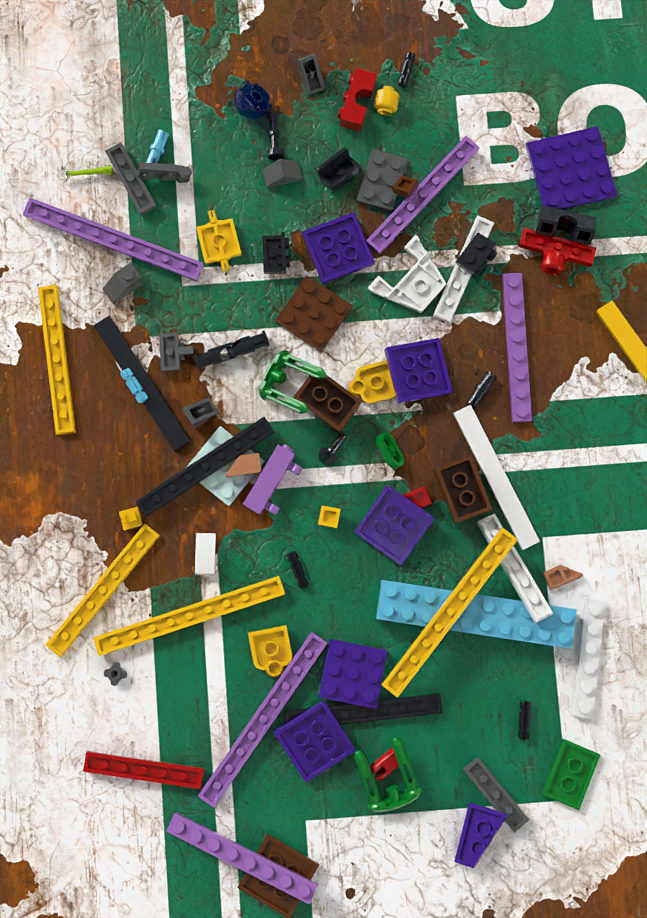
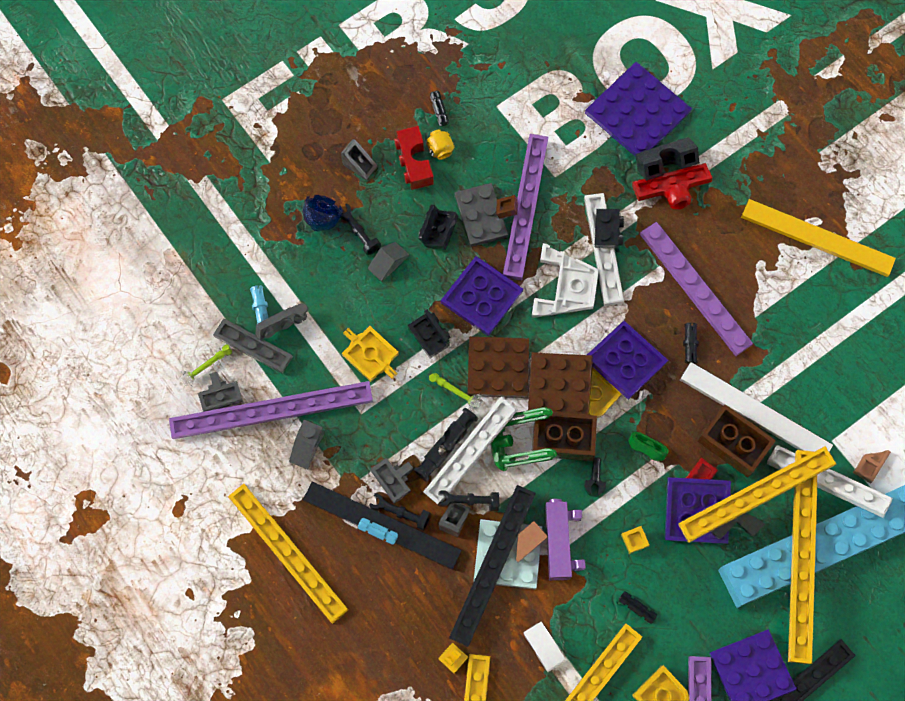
camera: 30 degrees left, 10 degrees down
none -> dark grey hinge [198,372,243,412]
none -> black piece [369,493,431,531]
none -> white tile [423,396,518,504]
none -> lime piece [429,373,483,411]
none -> black piece [438,490,500,511]
none -> reddish brown plate [528,352,593,415]
none -> yellow tile [678,446,836,543]
none -> pearl dark grey brick [711,513,765,539]

